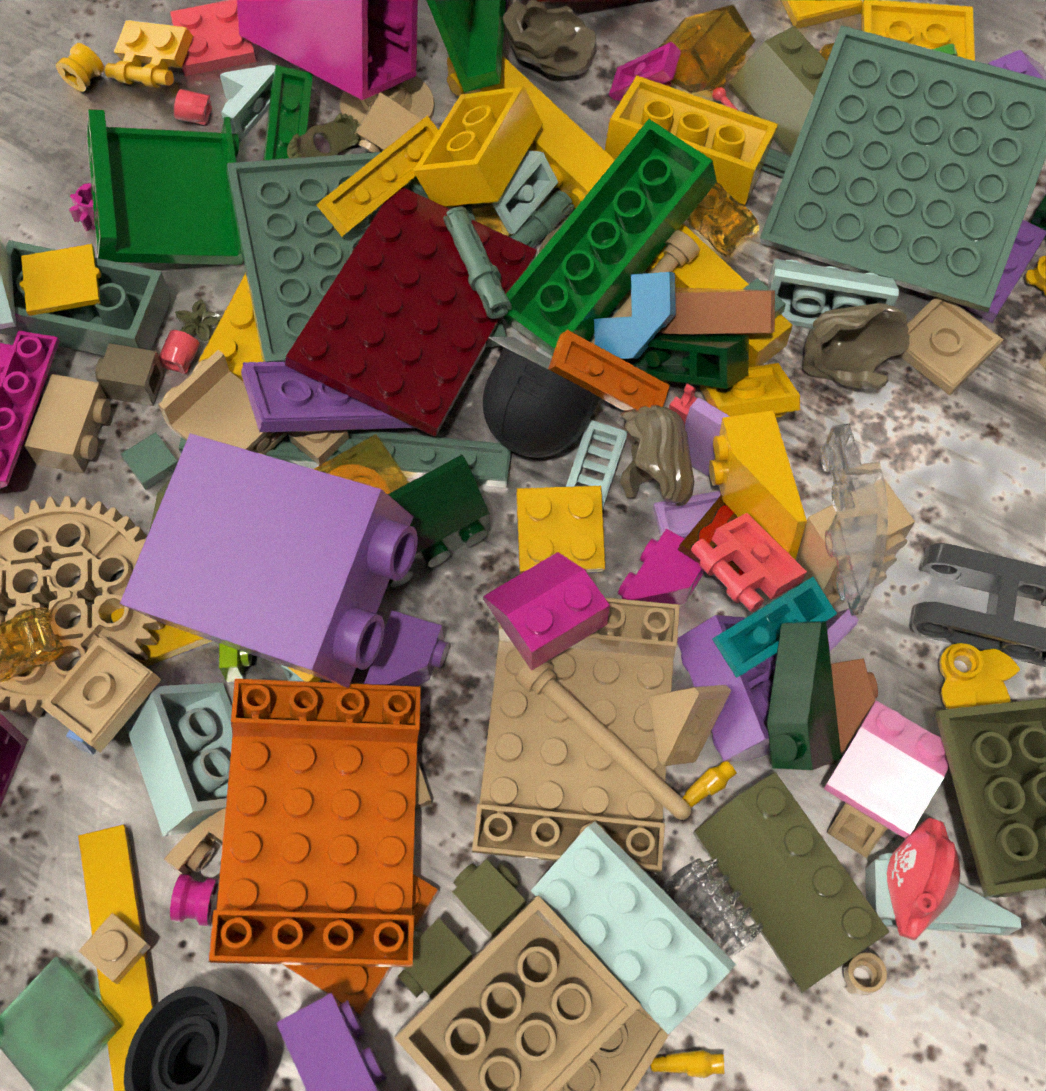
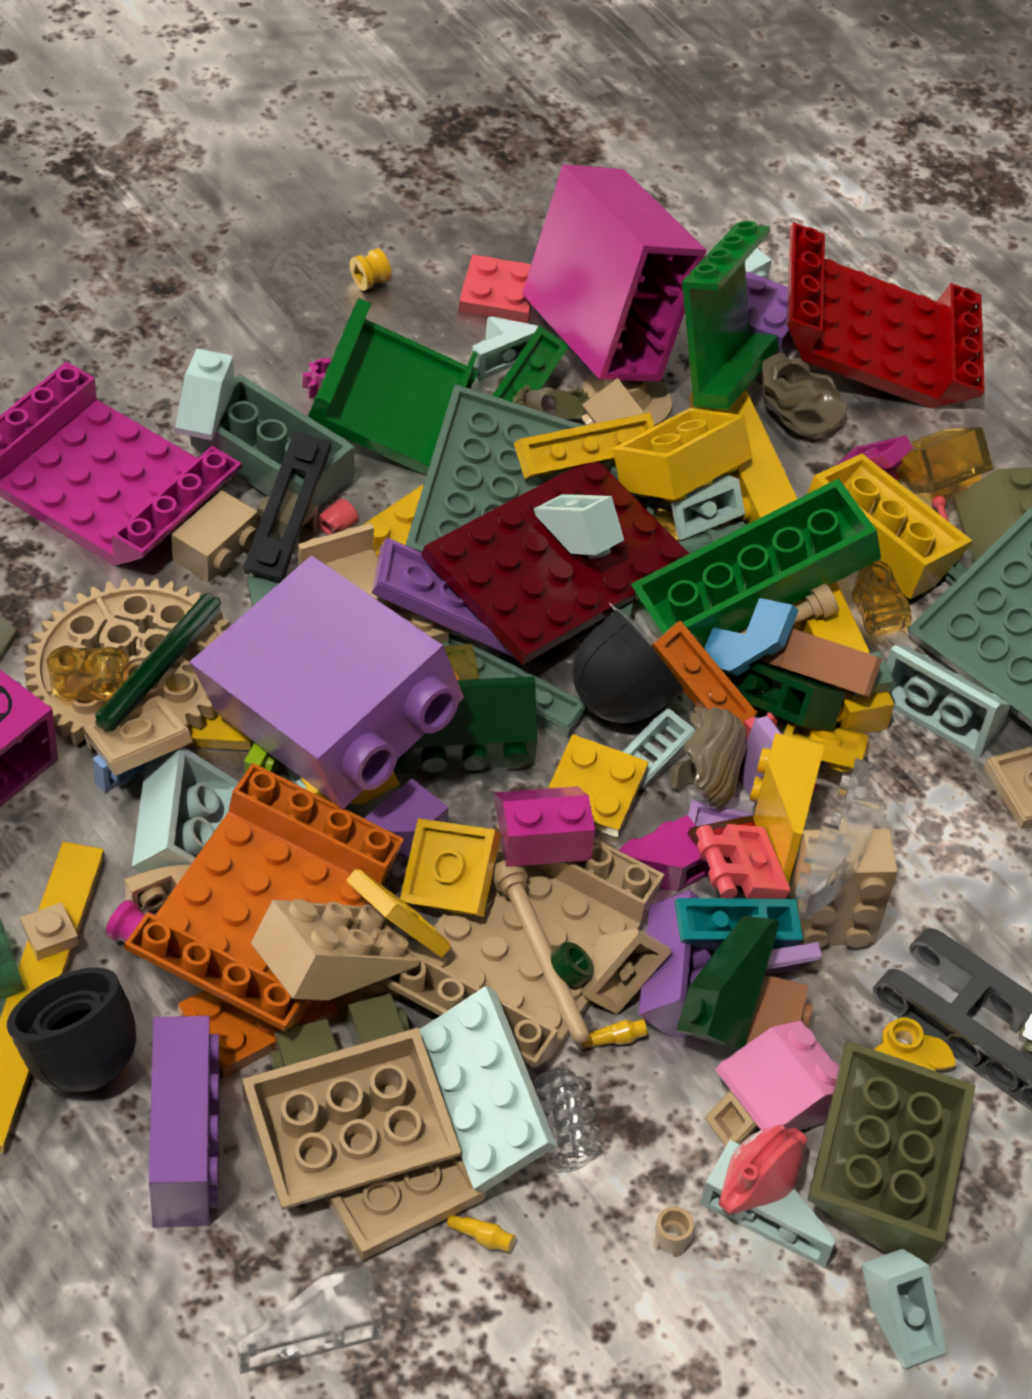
camera: 20 degrees right, 15 degrees down
yellow piece [20,244,101,316] -> none
yellow plate [105,20,193,88] -> none
coral hose [174,89,212,125] -> none
olive plant [175,299,222,344] -> none
sand green pin [443,207,512,319] -> none
olive slope [693,772,890,993] -> none
dark tan hair [803,303,910,389] -> none
none -> dark green axle [95,593,221,732]
none -> black container [243,431,332,583]
none -> tan slope [251,899,420,1000]
none -> yellow tile [346,869,451,958]
none -> yellow plate [400,818,501,917]
none -> light aqua slope [534,494,624,559]
none -> dark green tile [551,942,594,987]

